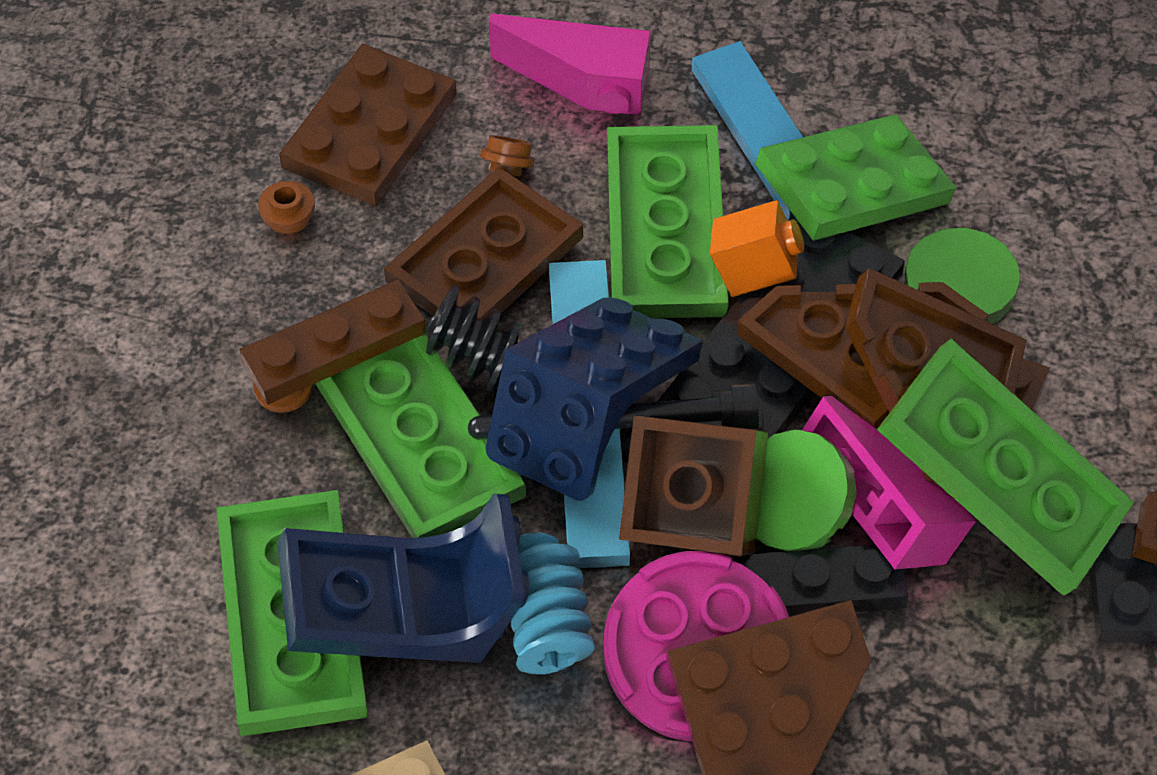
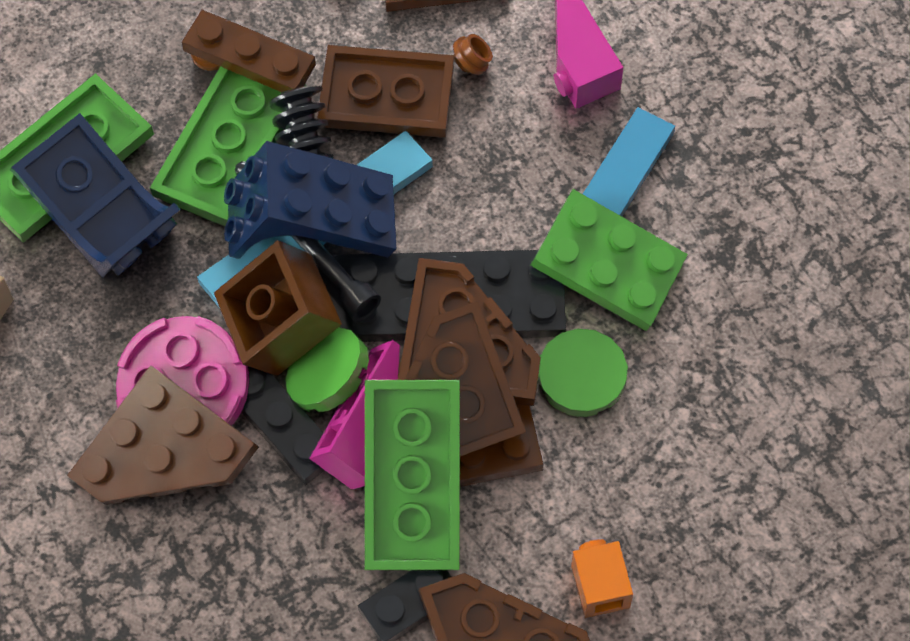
camera: 55 degrees right, 10 degrees up
medium azure piece [510,532,595,675] -> none
bright green plate [607,125,728,318] -> none
orange brick [710,200,804,297] -> none

